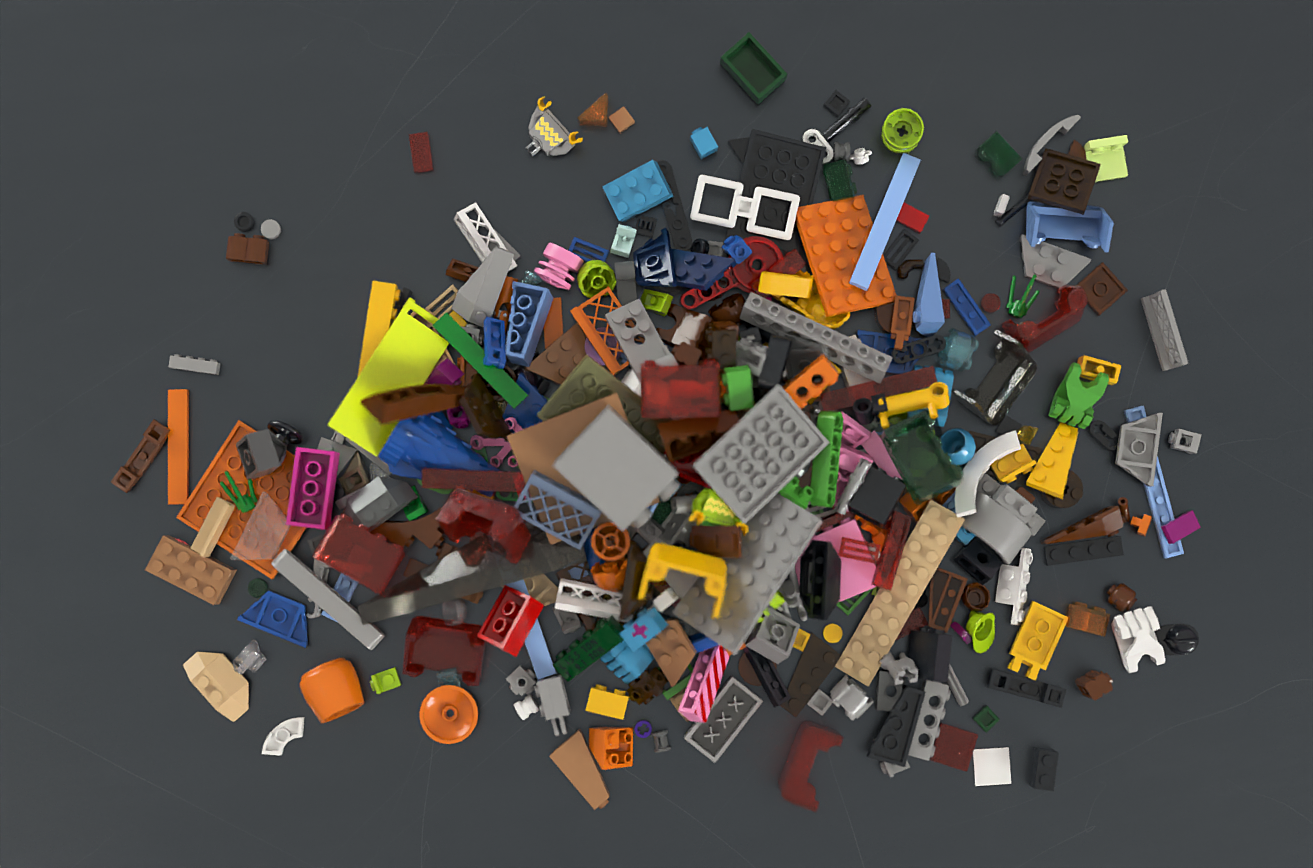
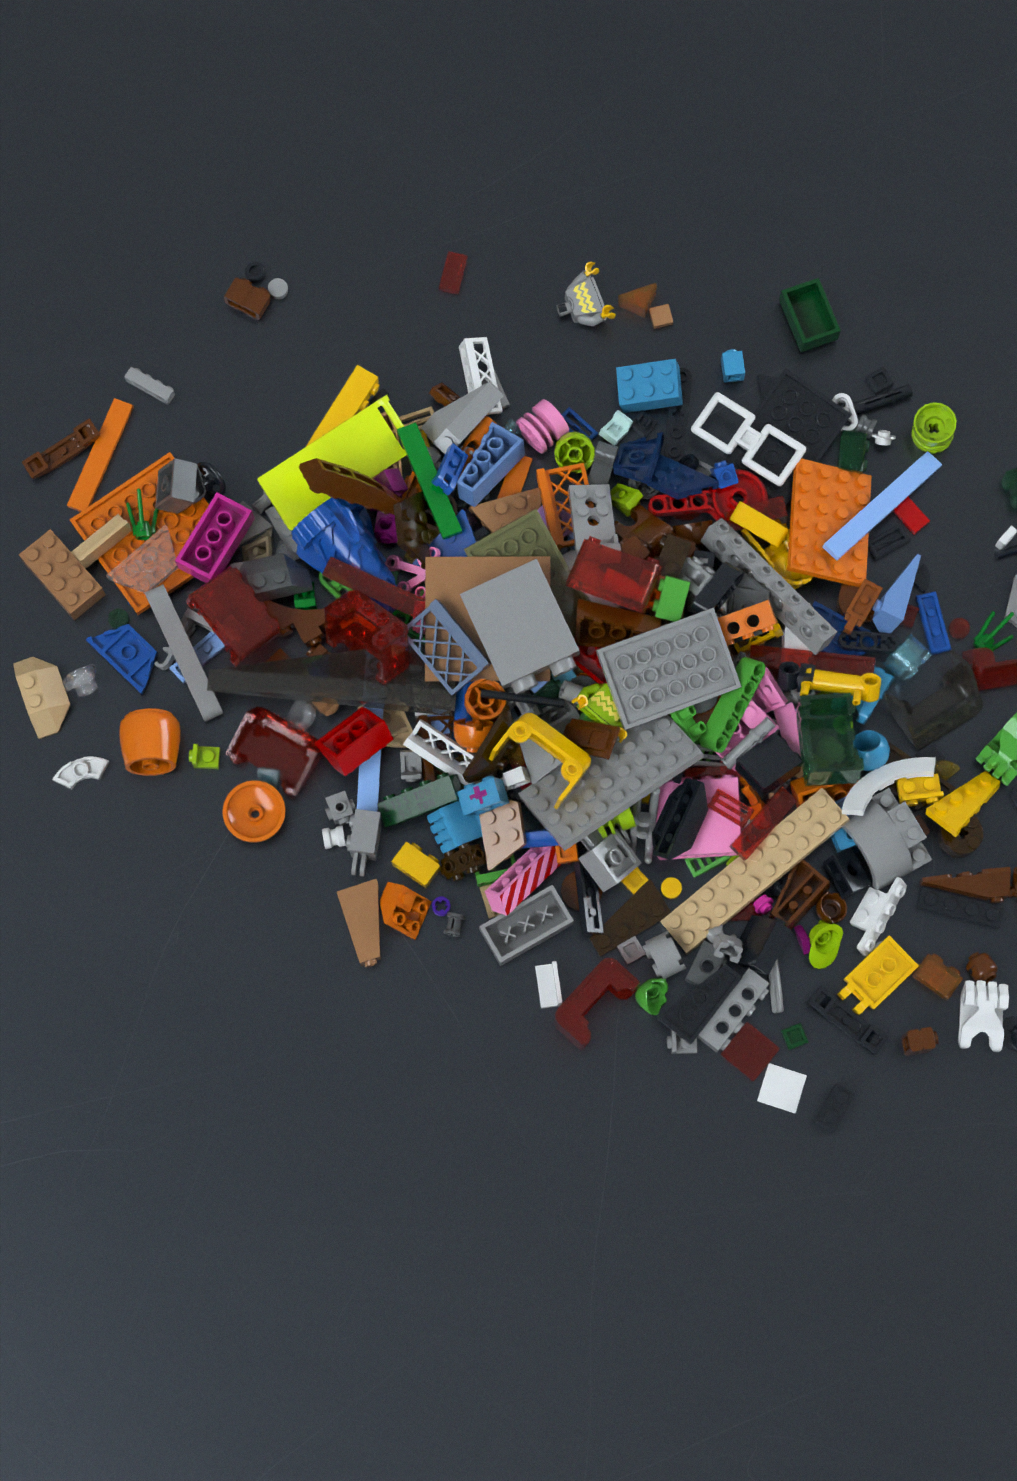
camera: 25 degrees right, 10 degrees down
dark brown arm [897,259,923,279] -> none
none -> black bar [480,689,564,708]
none -> white panel [535,961,562,1009]
none -> bright green hair [635,978,668,1015]
none -> dark pink plate [753,895,774,914]

